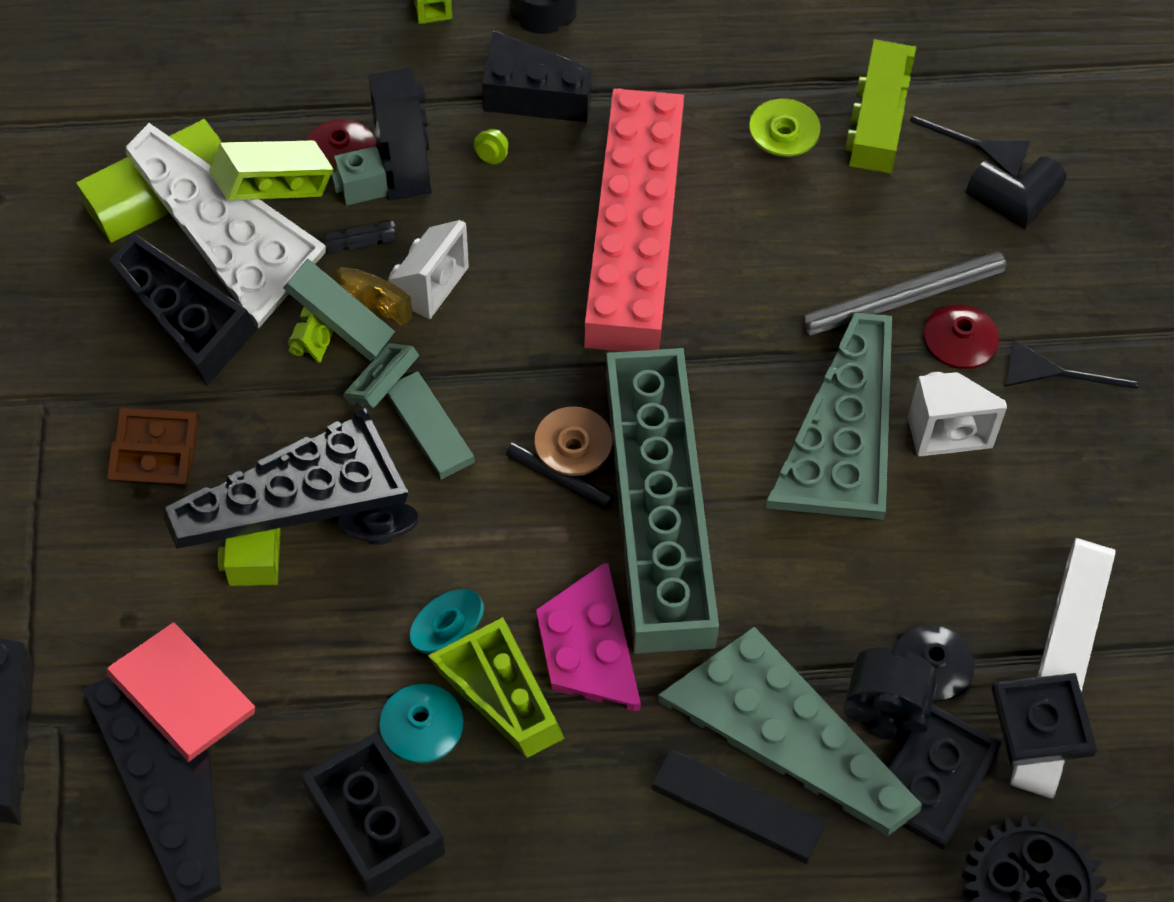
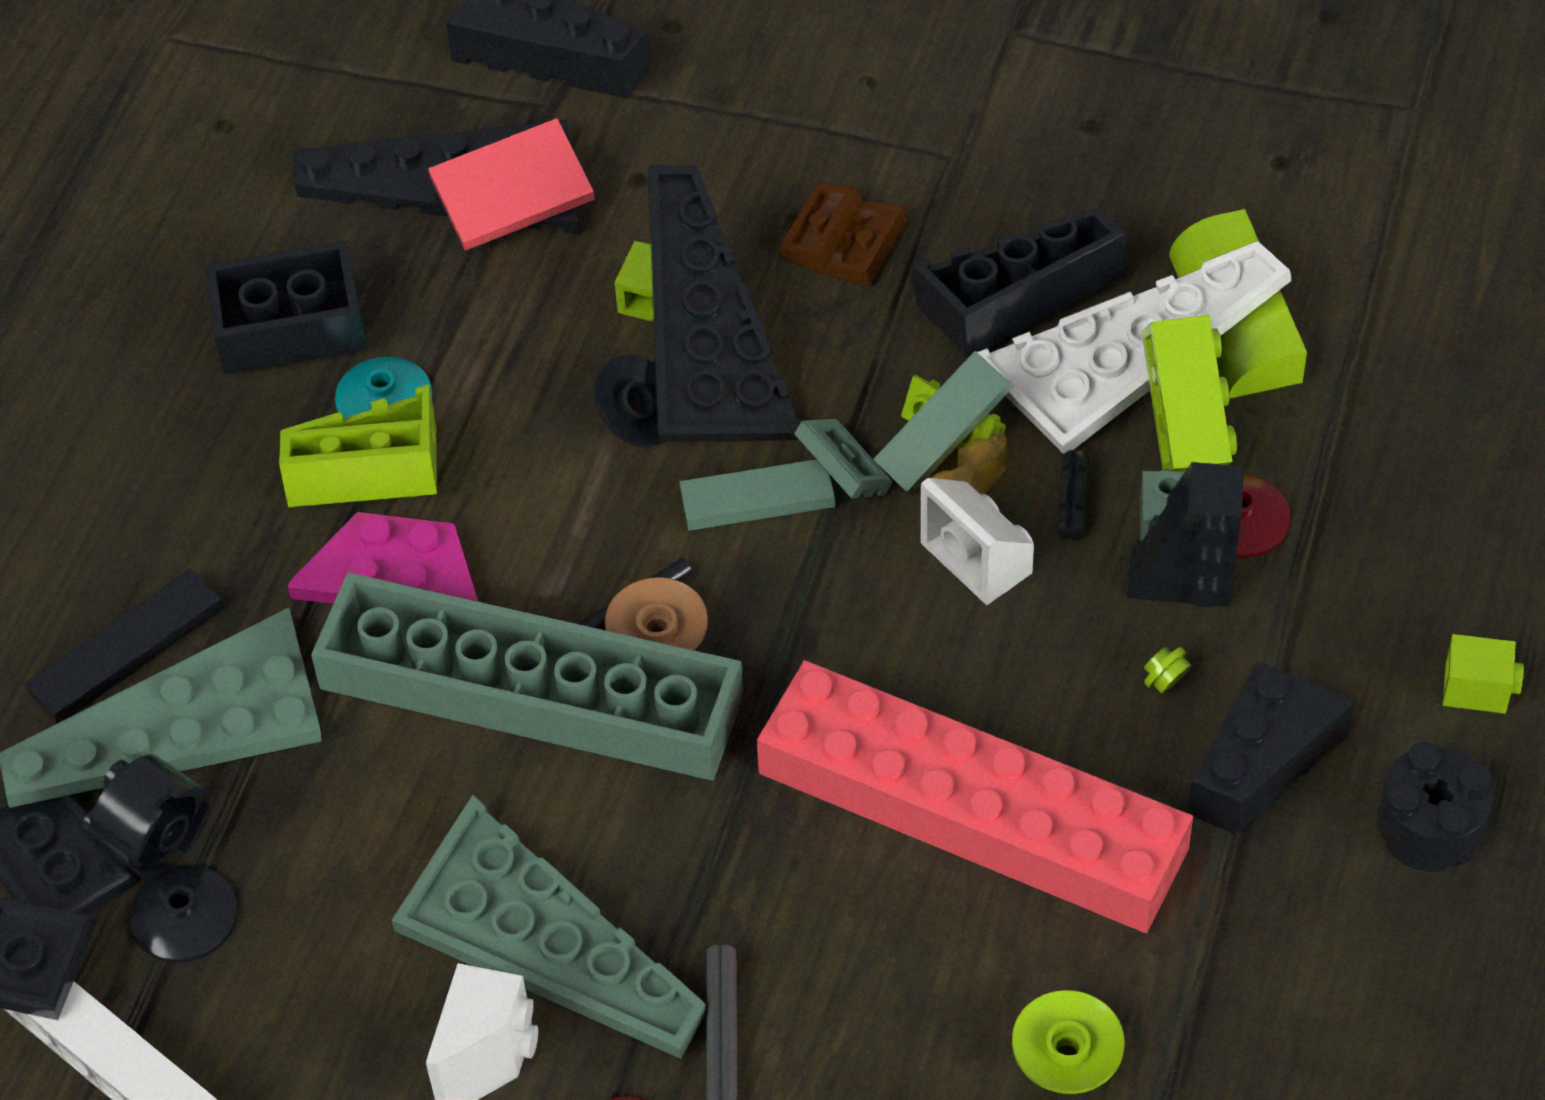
camera: 115 degrees right, 5 degrees down
teal dish [410,589,484,654] -> none

